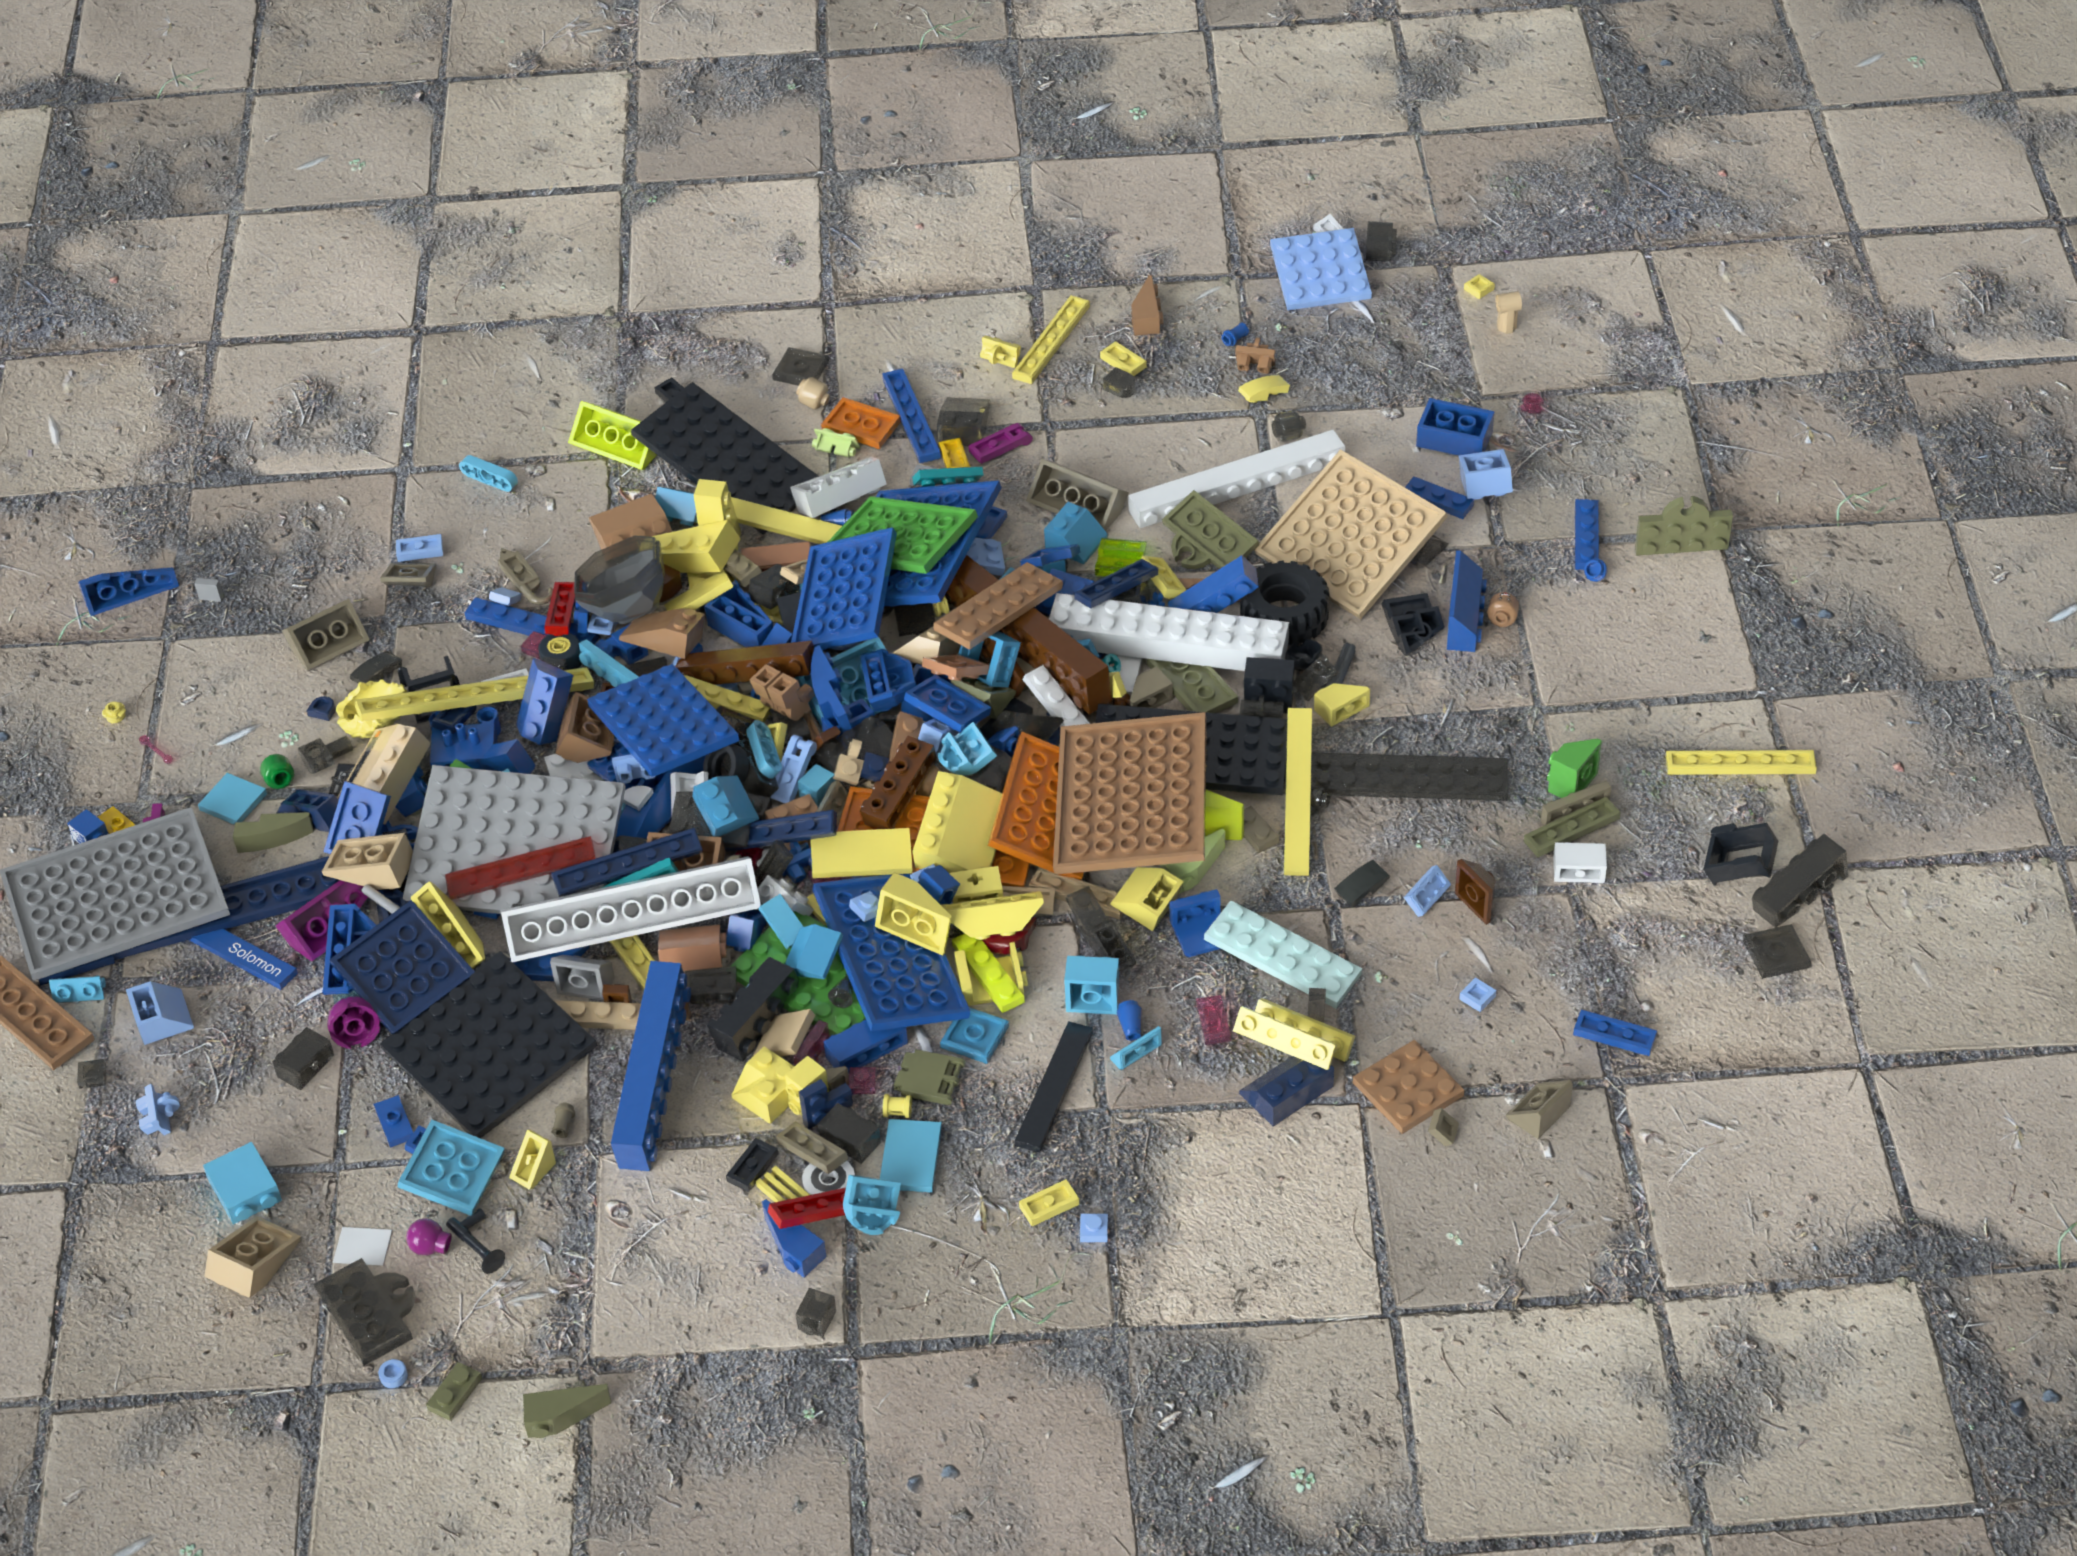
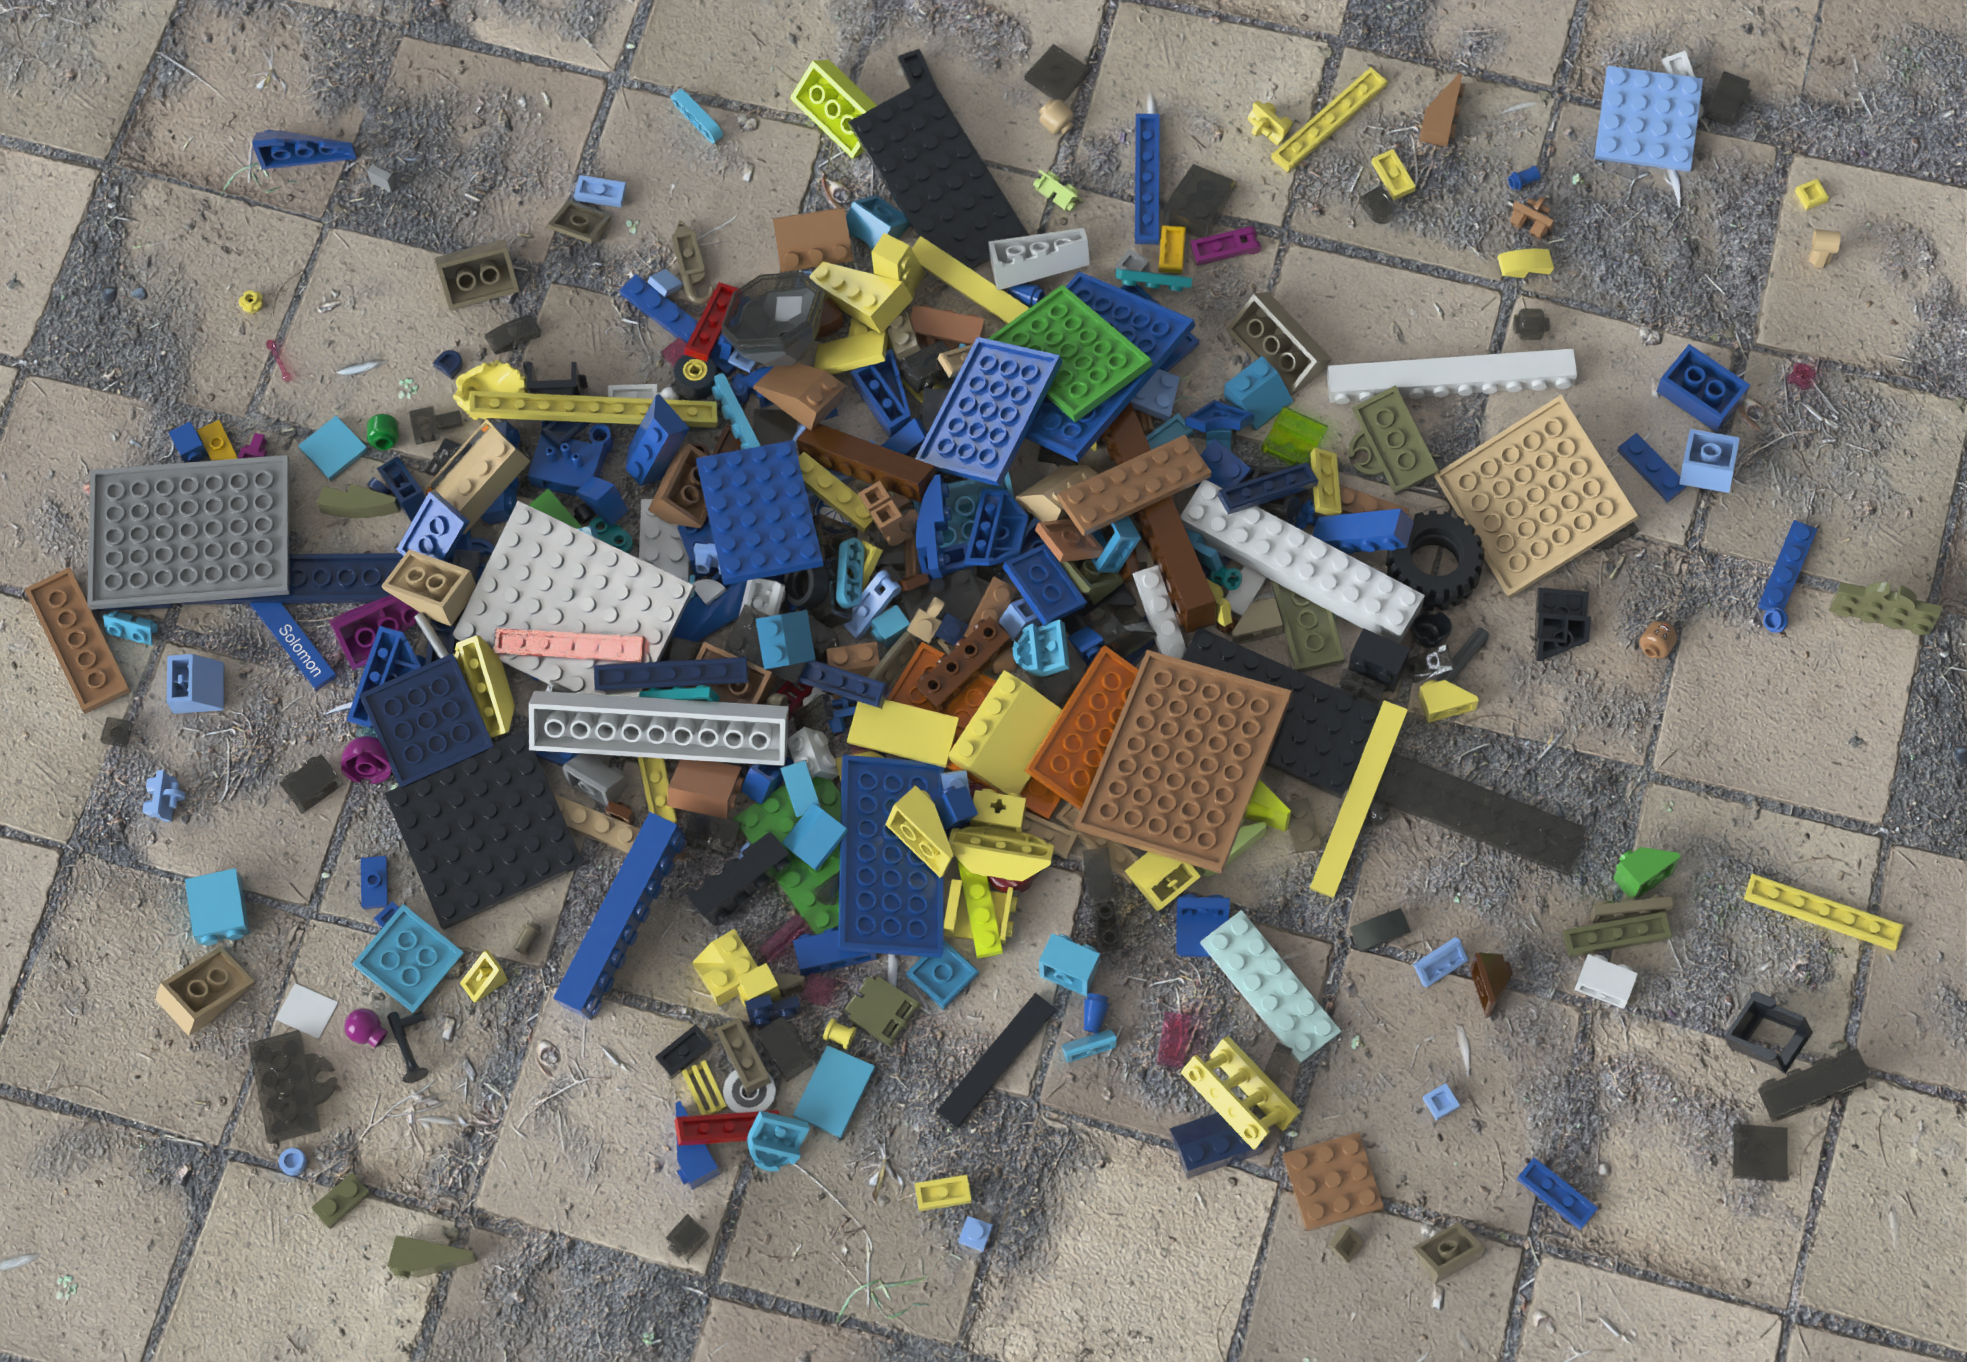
camera: 20 degrees right, 20 degrees up
tan tile [753,1009,815,1057] -> none
orange plate [821,397,901,449] -> none
light blue plate [849,891,879,922] -> none
blue slope [1447,550,1487,652] -> none

